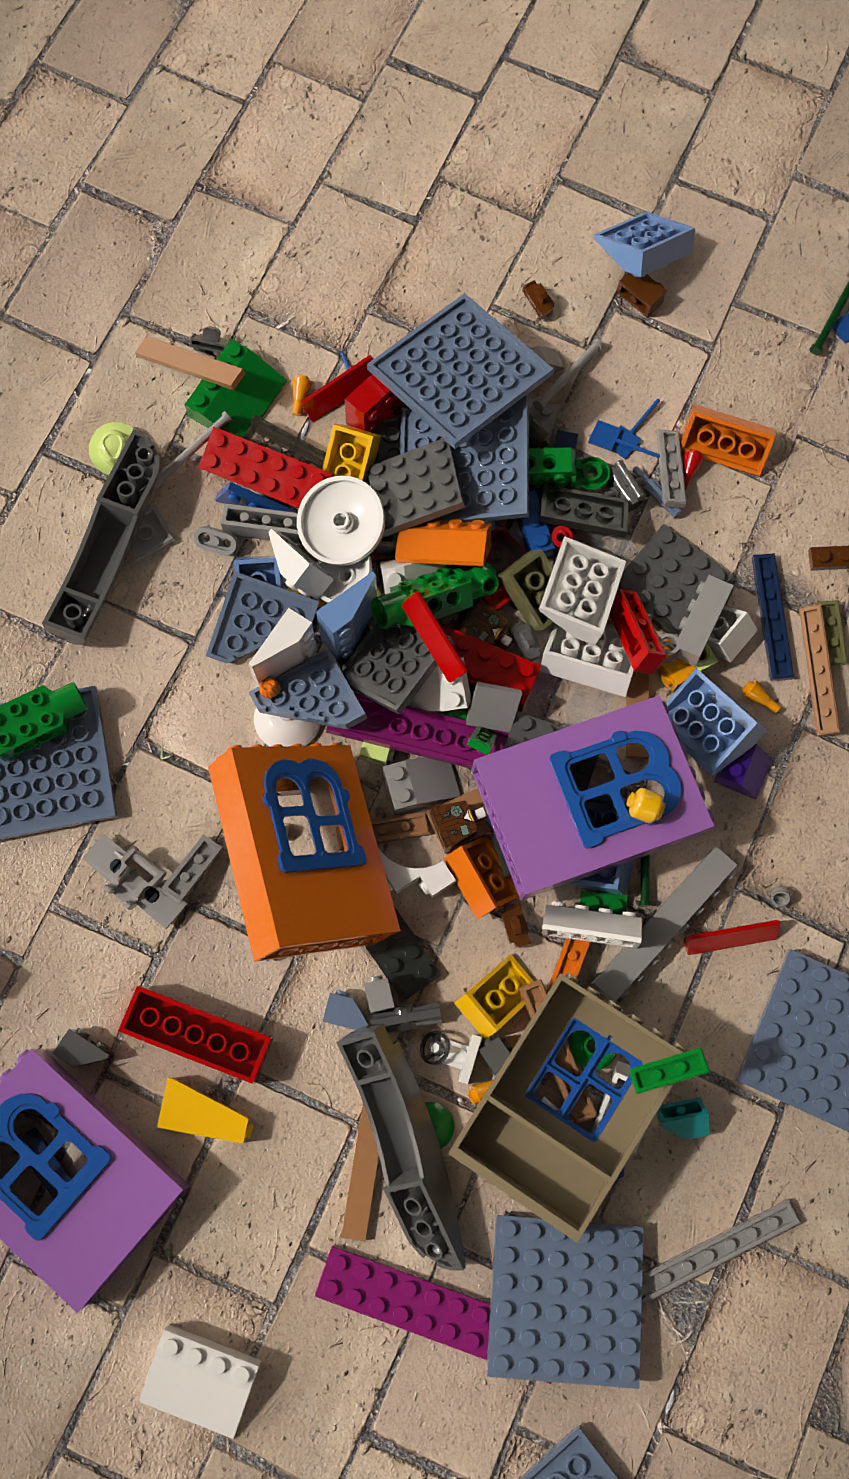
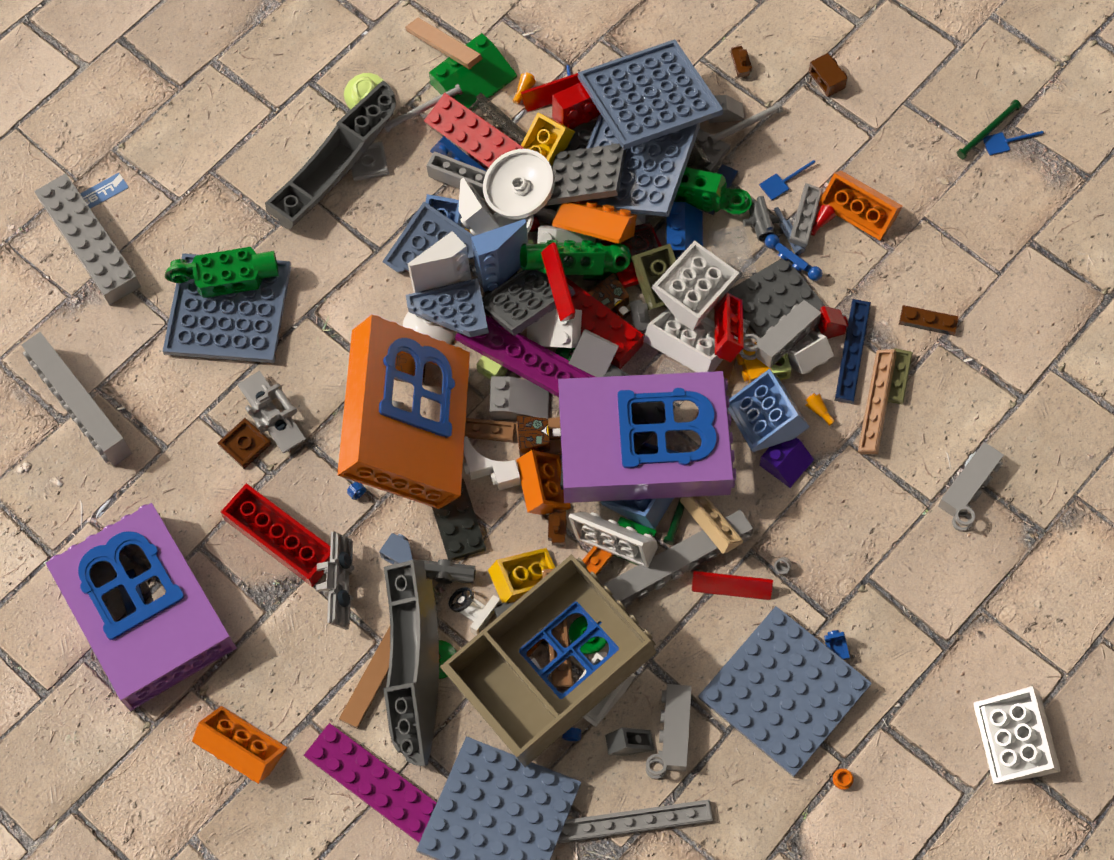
camera: 25 degrees right, 10 degrees down
dark grey slope [52,1027,113,1067] -> none
white slope [139,1324,262,1439] -> none
yellow slope [157,1078,254,1144] -> none
light grey plate [161,835,222,904] -> none
flat silver piece [189,326,229,356] -> none
light grey plate [194,526,238,555] -> none
orange piece [259,677,281,699] -> none
light grey brick [364,975,394,1014] -> none
green tile [467,726,497,755] -> none
pearl dark grey plate [539,484,629,538] -> none
red cone [552,526,576,548] -> none
blue piece [588,420,660,458] -> none
medium blue slope [594,212,695,277] -> none
yellow head [627,788,665,823] -> none
green tile [628,1047,710,1095] -> none
teal slope [656,1097,709,1140] -> none
none -> orange slope [192,706,287,784]
none -> reddish brown tile [217,418,272,469]
none -> light grey piece [316,531,354,630]
none -> dark grey slope [605,727,655,756]
none -> light grey hinge [646,684,692,779]
none -> tan slope [680,496,743,554]
none -> blue plate [765,234,823,281]
none -> red slope [818,306,848,339]

